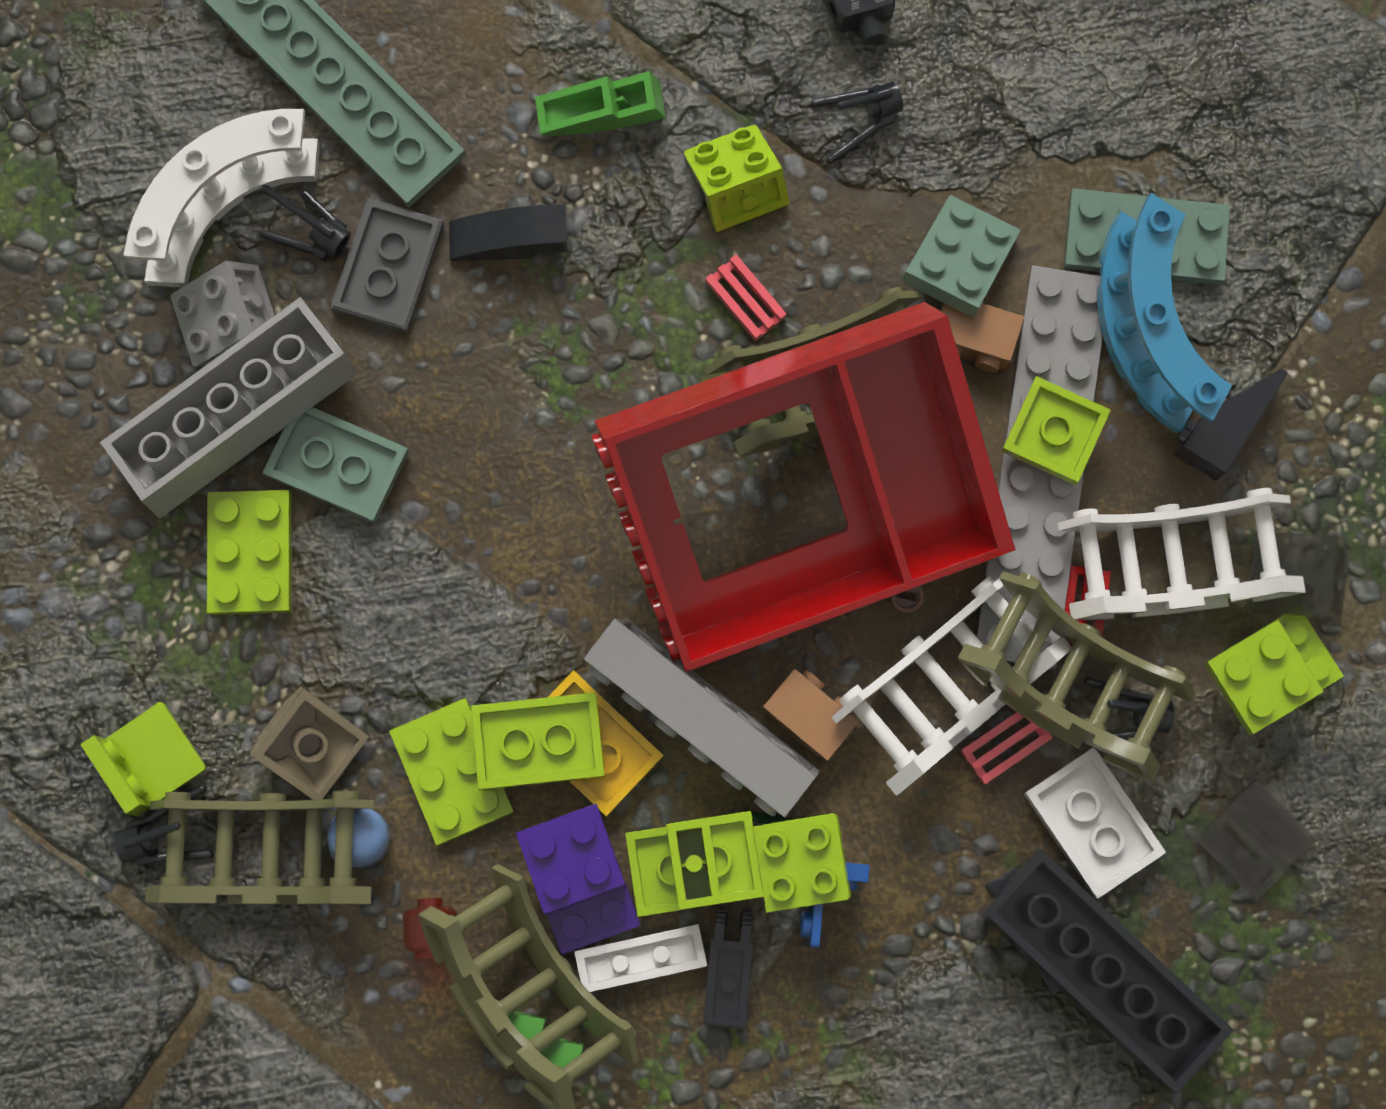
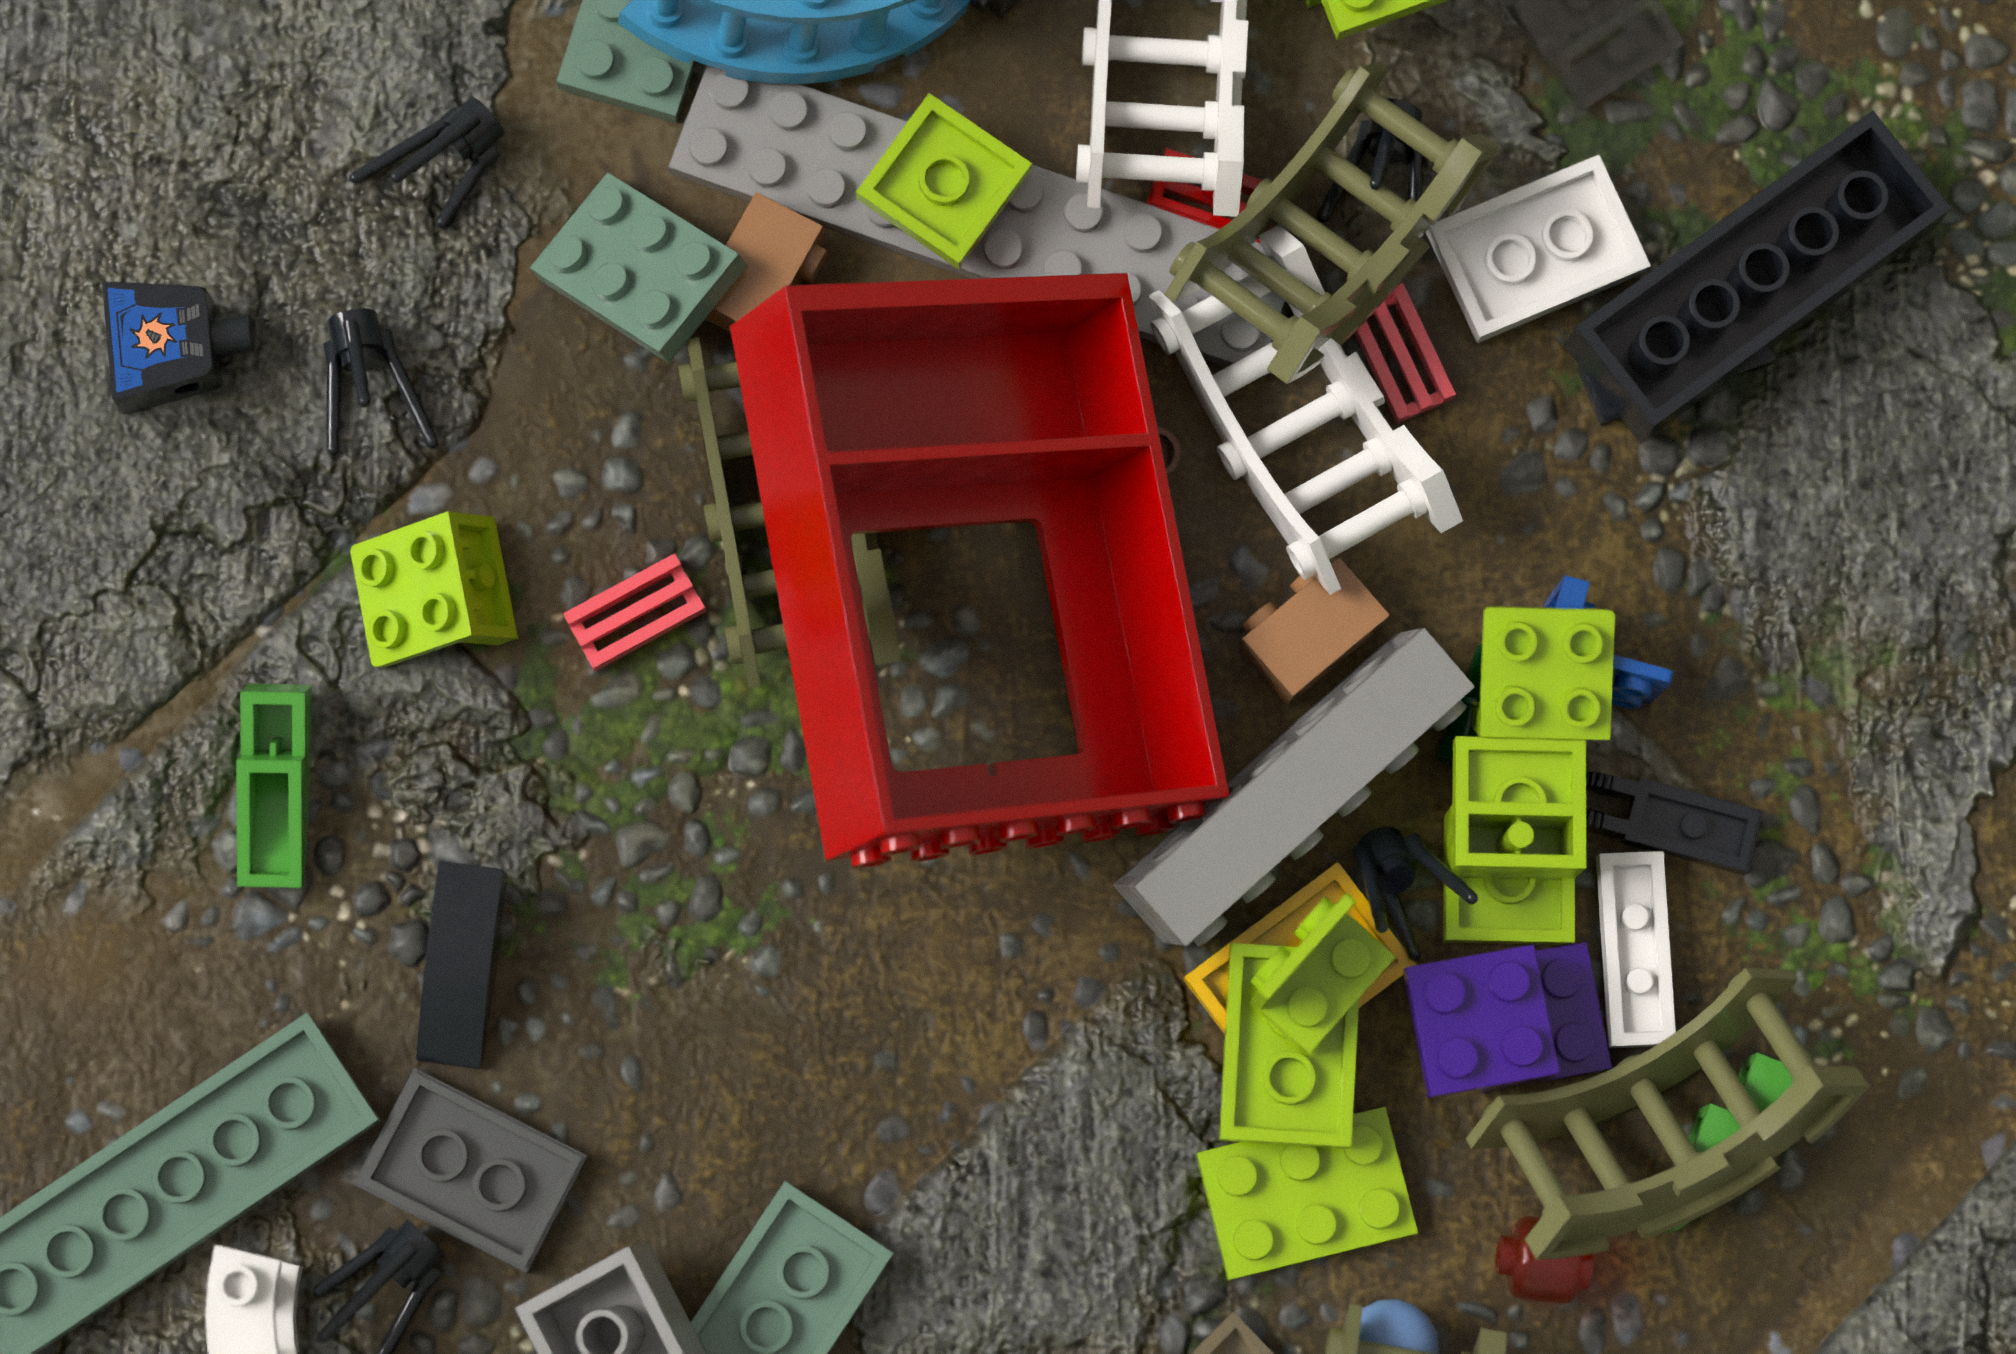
camera: 85 degrees left, 0 degrees up
none -> black plant [349,97,505,228]
none -> lime bracket [1249,892,1396,1056]
none -> black plant [1353,826,1478,961]

